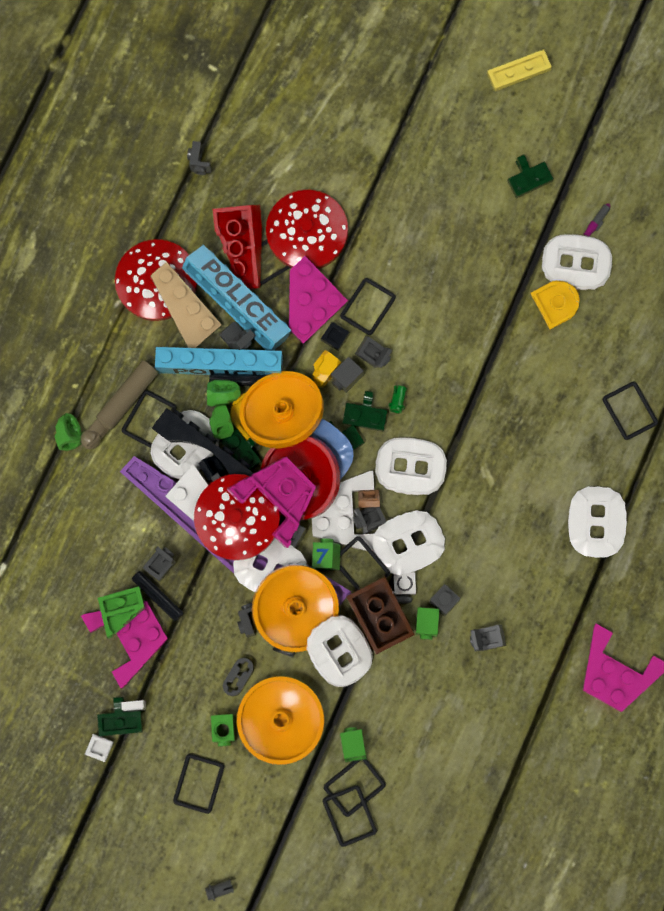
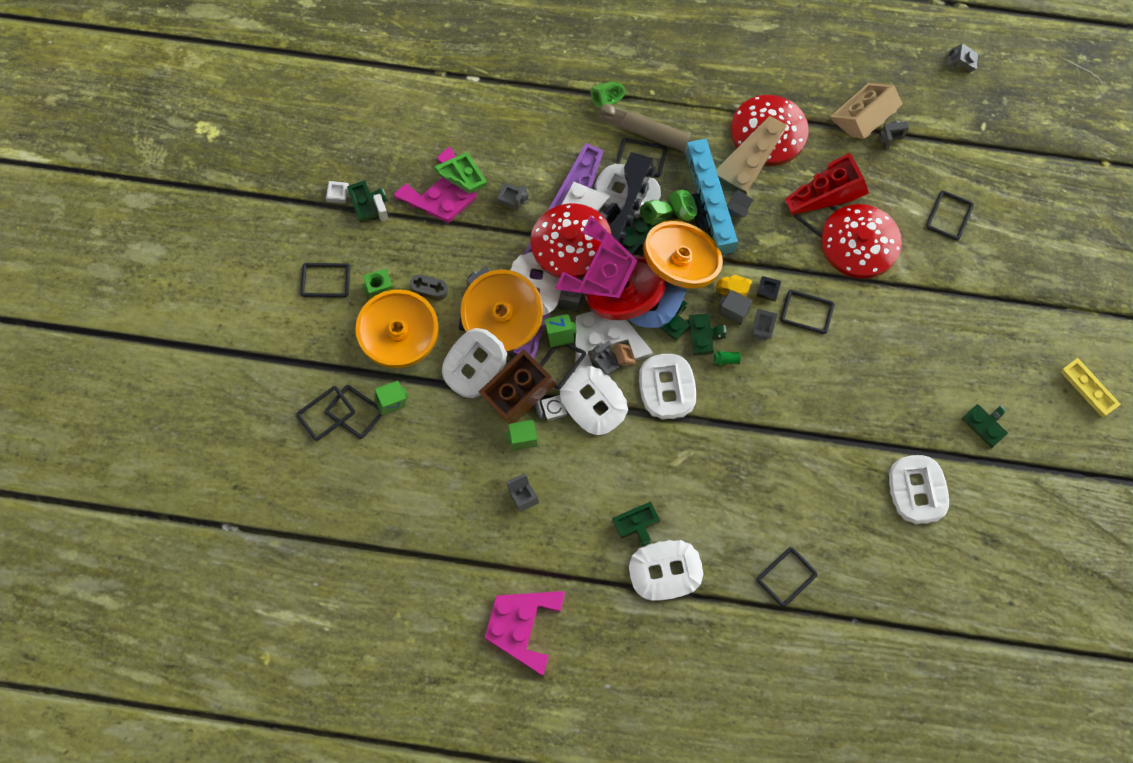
camera: 65 degrees right, 10 degrees down
black axle [132,571,183,621] -> none
medium azure brick [182,245,291,351] -> none
dark grey pin [205,879,234,901] -> none
dark pink plate [288,256,348,344] -> none
dark grey brick [429,584,461,616] -> none
yellow tile [530,281,580,330] -> none
piece [584,204,610,237] -> none
none -> dark green plate [612,501,660,547]
none -> tan slope [830,83,902,139]
none -> black piece [926,190,974,240]
none -> dark grey bracket [947,43,979,72]

